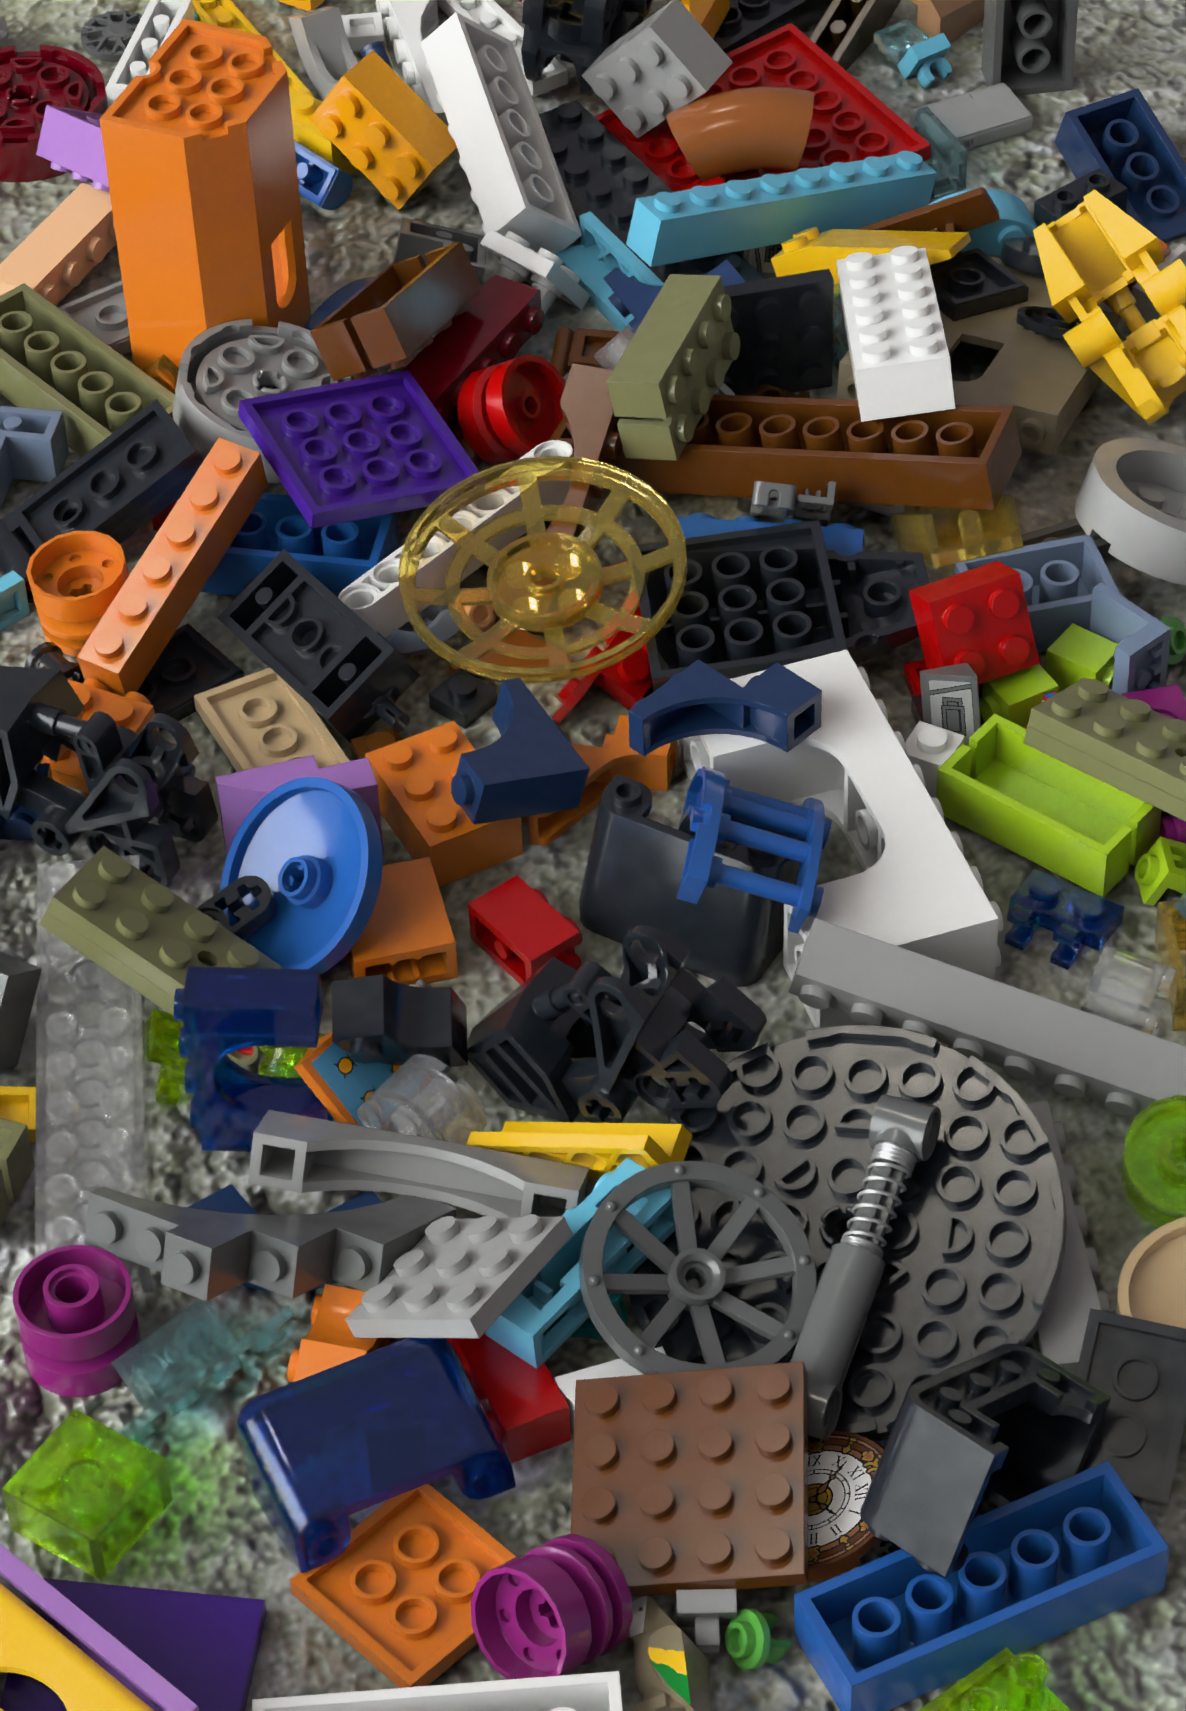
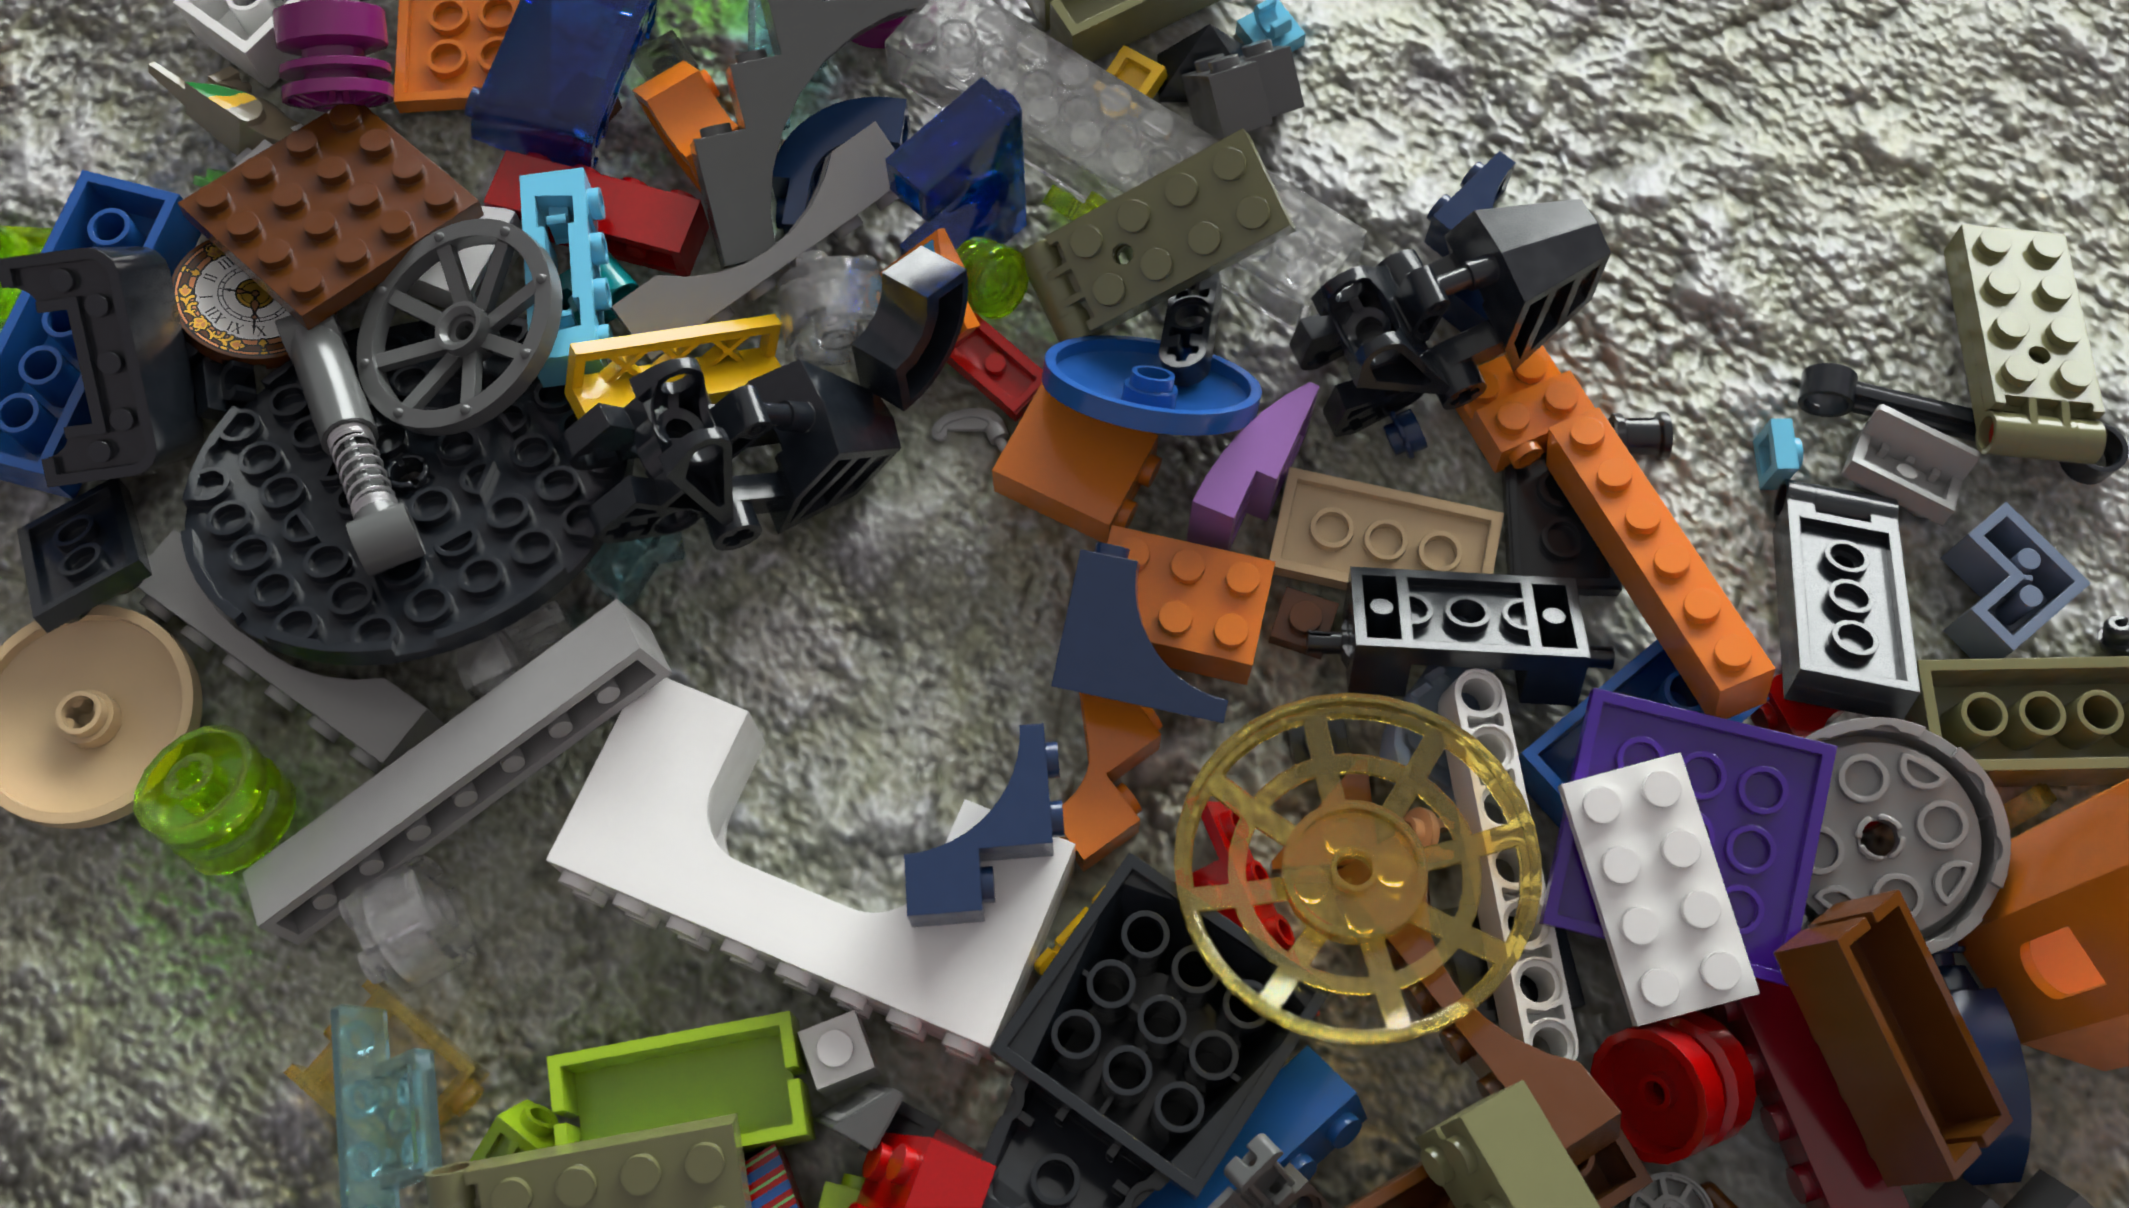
camera: 130 degrees right, 25 degrees up
orange wheel [26,531,129,657] -> none
light grey plate [345,1214,573,1338] -> none
red brick [468,875,583,985] -> none
black windscreen [579,774,798,987] -> none
blue fence [676,766,832,934] -> none
clear blue plate [1004,869,1125,970] -> none
none -> white plate [1558,752,1760,1026]

